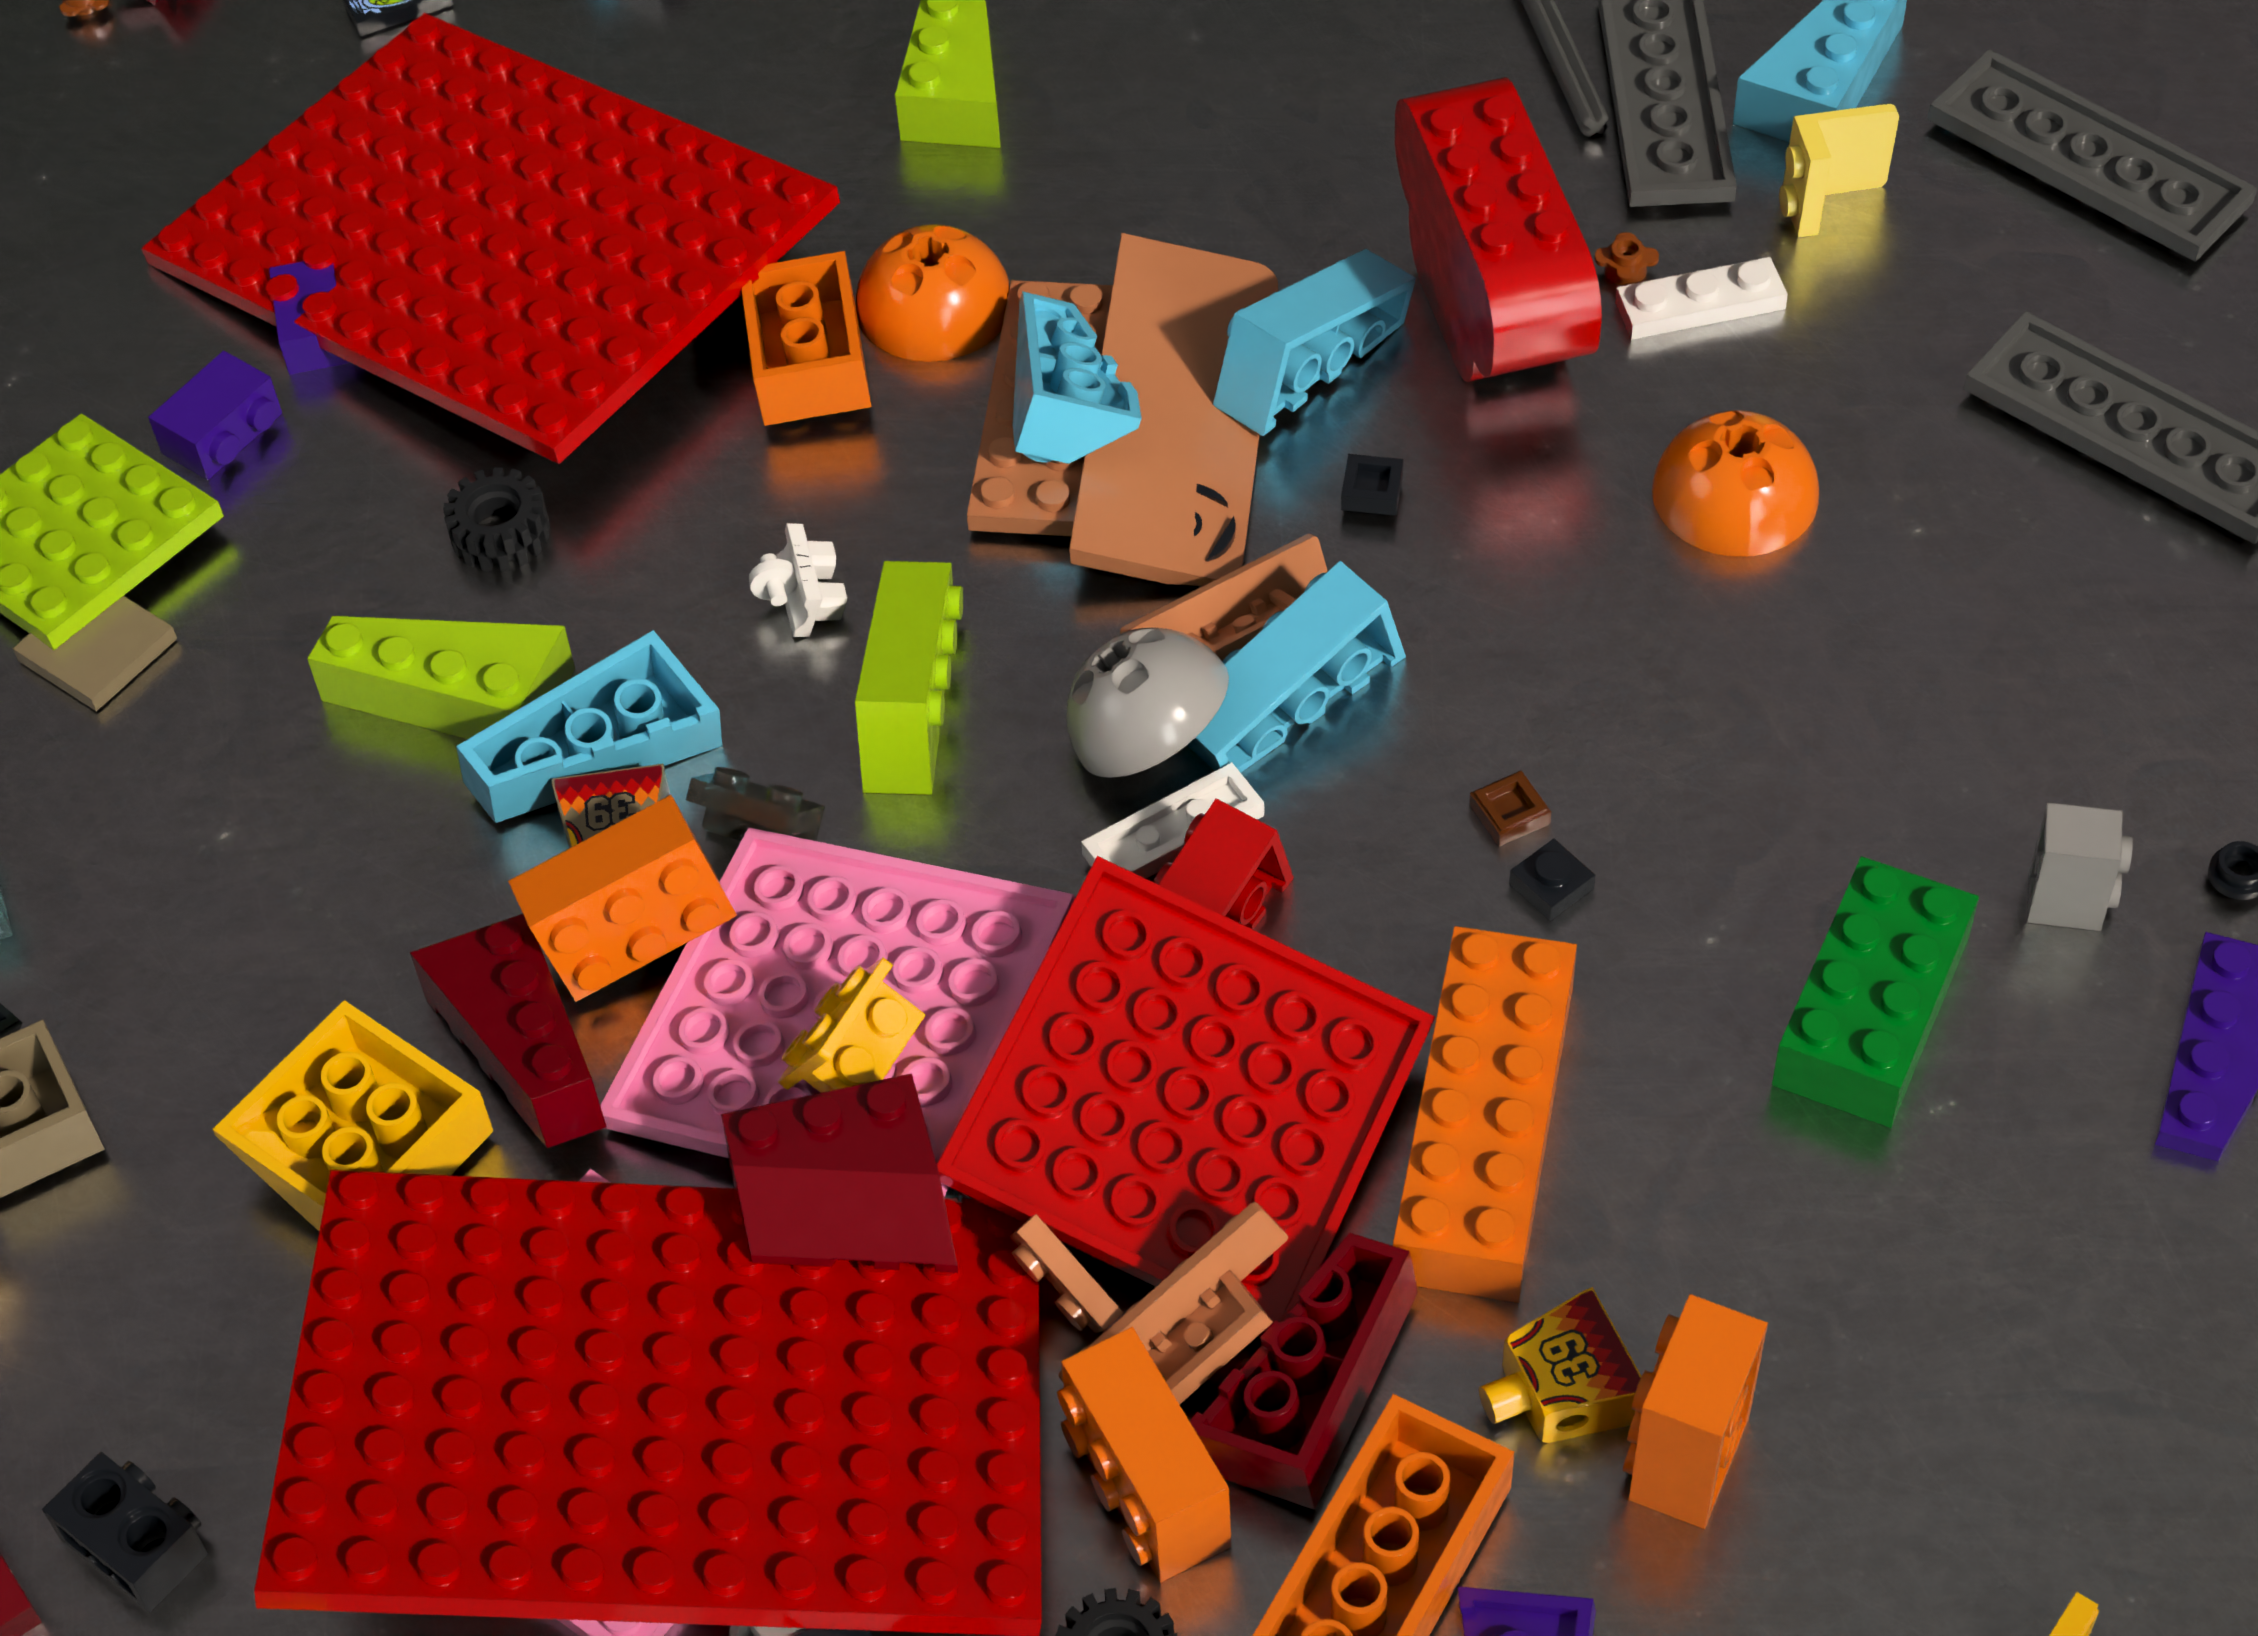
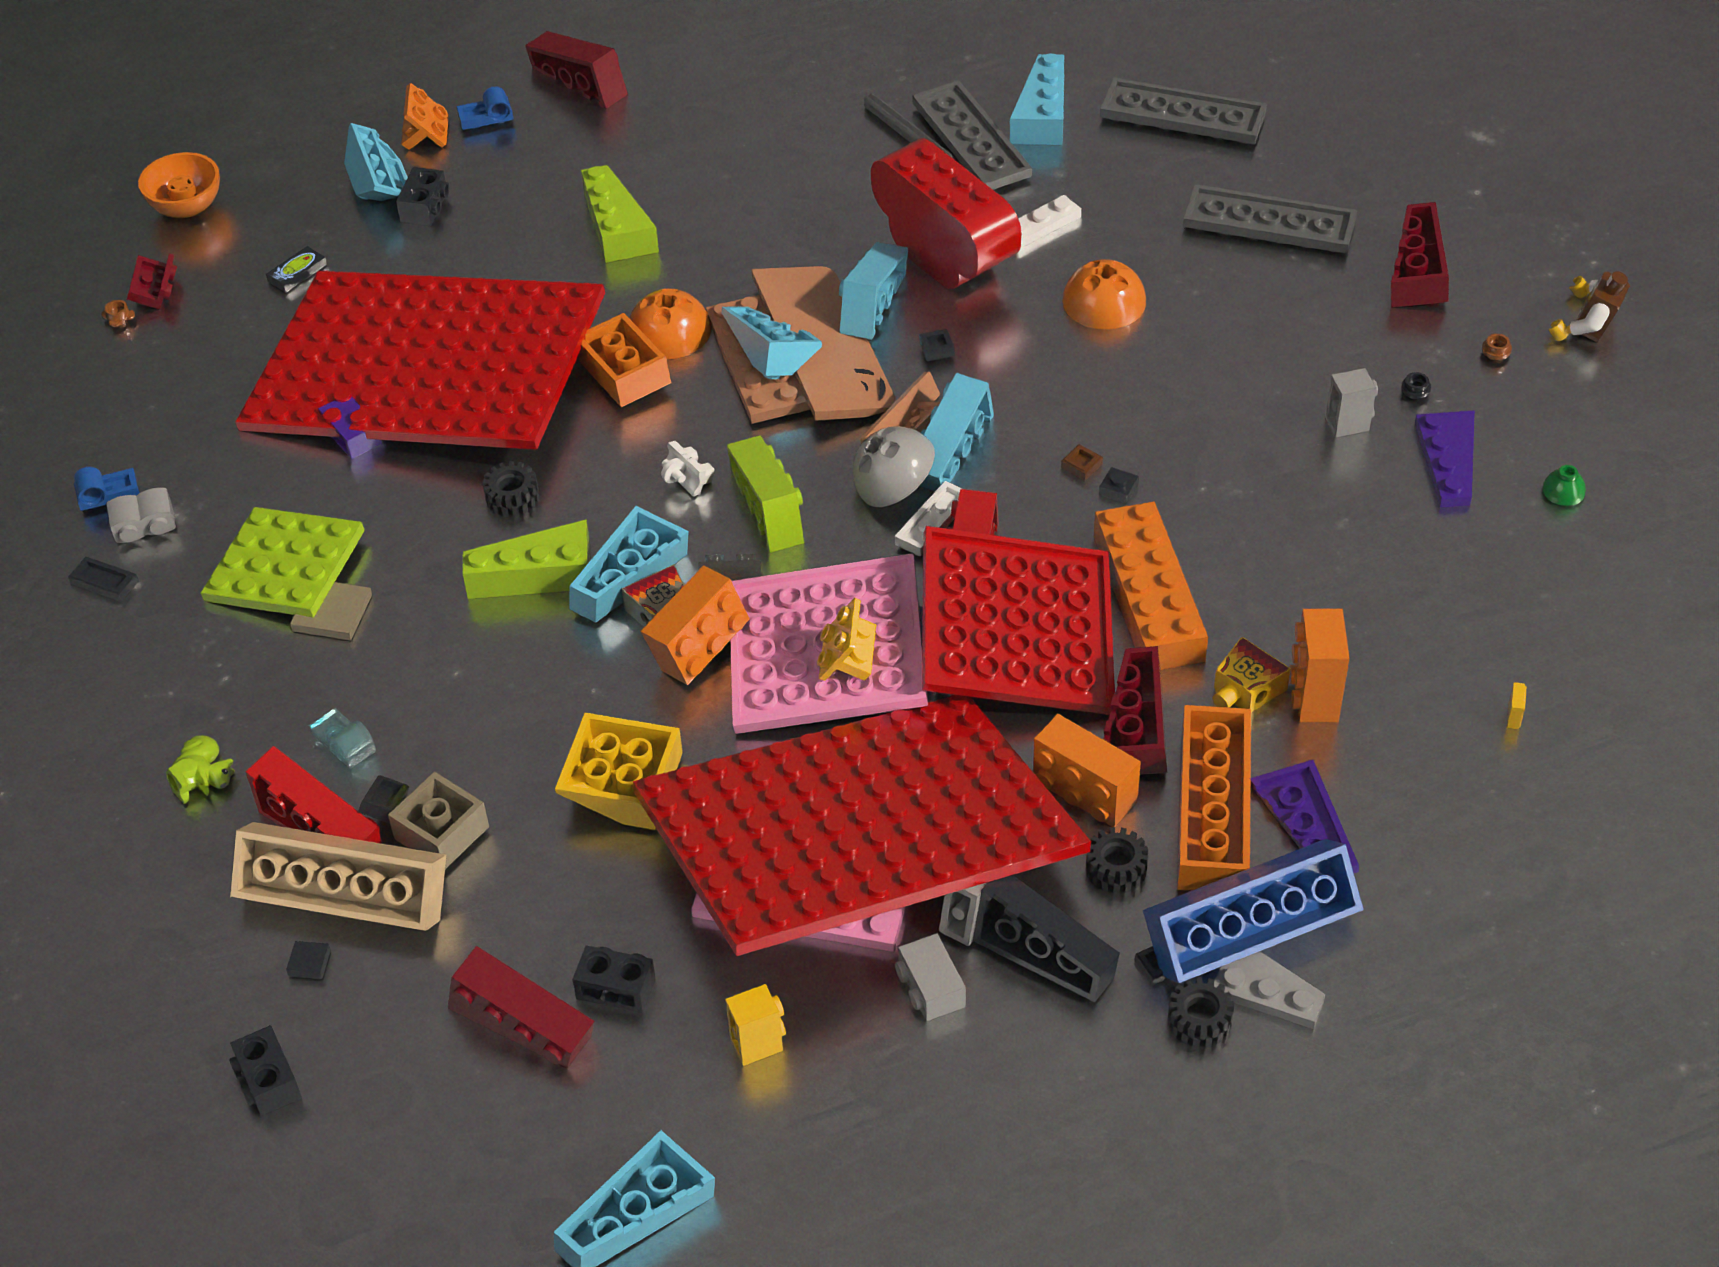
camera: 25 degrees left, 5 degrees down
dark purple brick [148,350,282,480] -> none
dark red wedge [410,914,607,1148] -> none
dark red wedge [721,1073,958,1273] -> none
nougat plate [1009,1214,1123,1333] -> none
nougat bracket [1058,1202,1288,1405] -> none
green brick [1771,856,1979,1128] -> none
light yellow bracket [1779,104,1899,238] -> none

